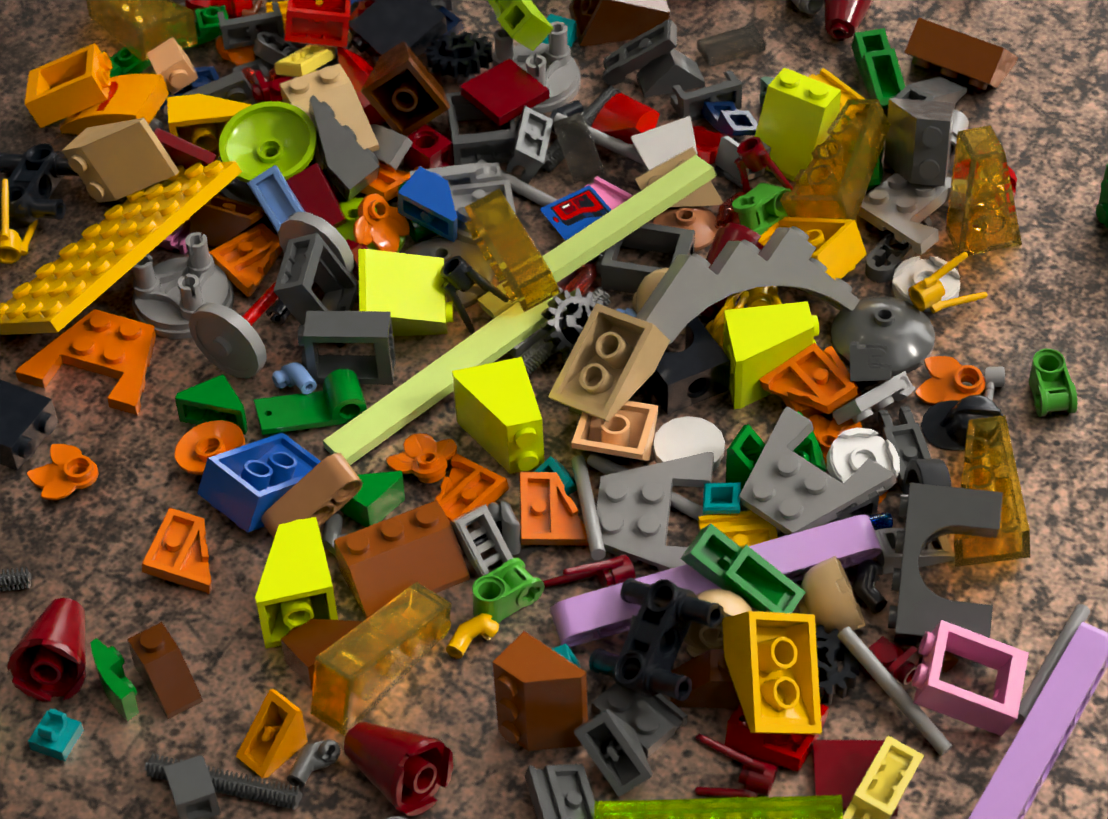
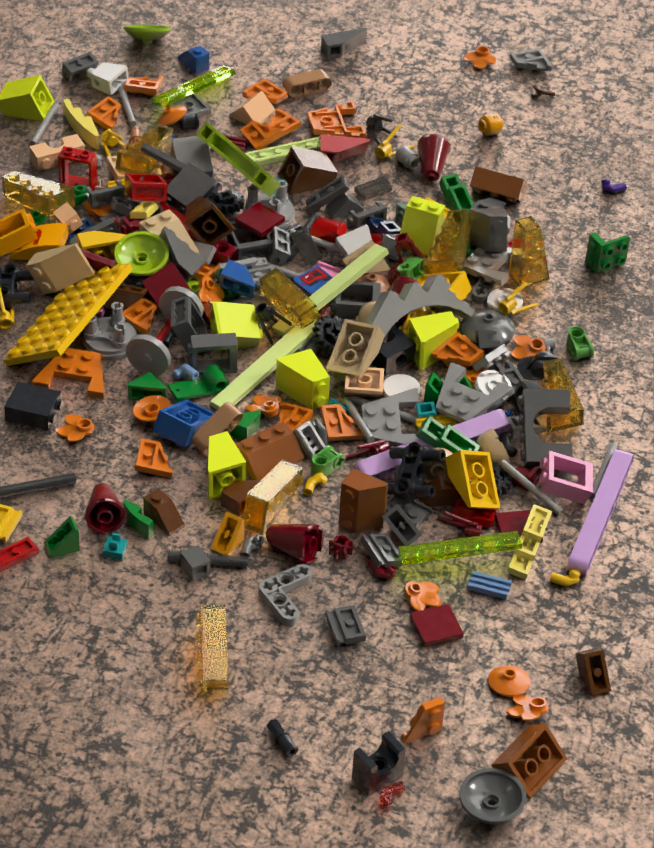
camera: 15 degrees left, 5 degrees down
medium blue tile [247,165,305,233] -> none
none -> dark red gear [329,535,353,560]

